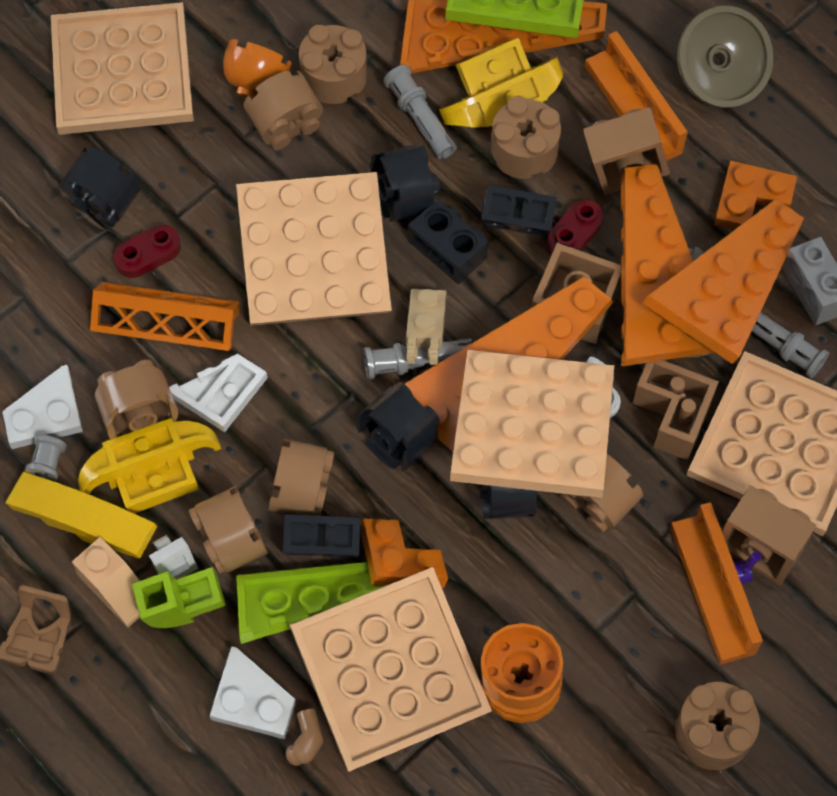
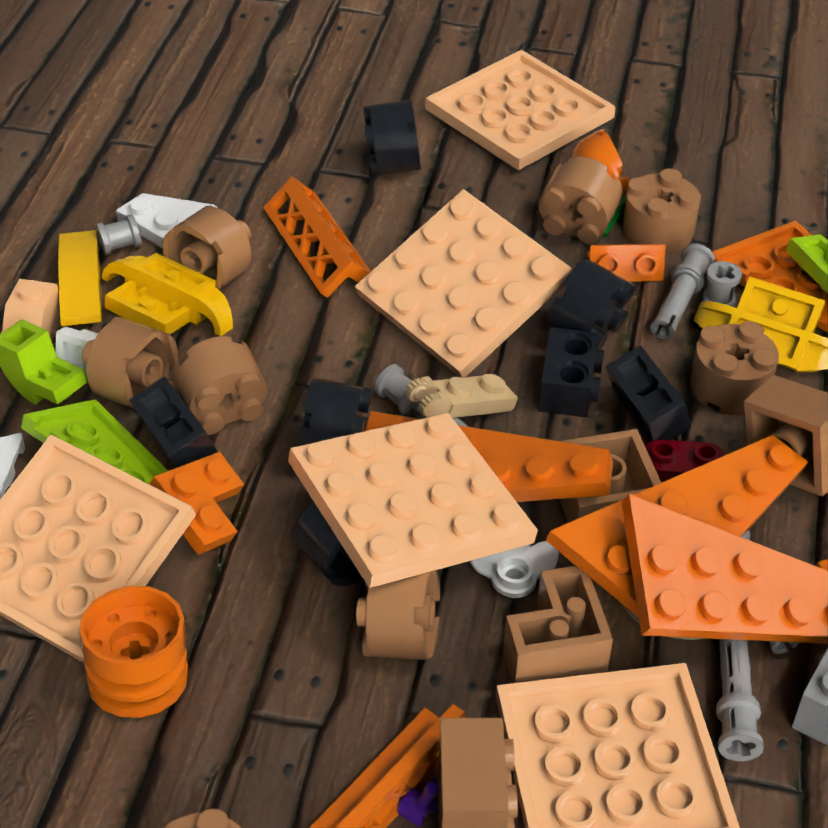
camera: 55 degrees right, 20 degrees down
dark red plate [114,225,181,278] -> none
white wing [170,354,267,432] -> none
none -> orange hinge [586,244,666,281]
none -> light grey bush [702,261,742,307]

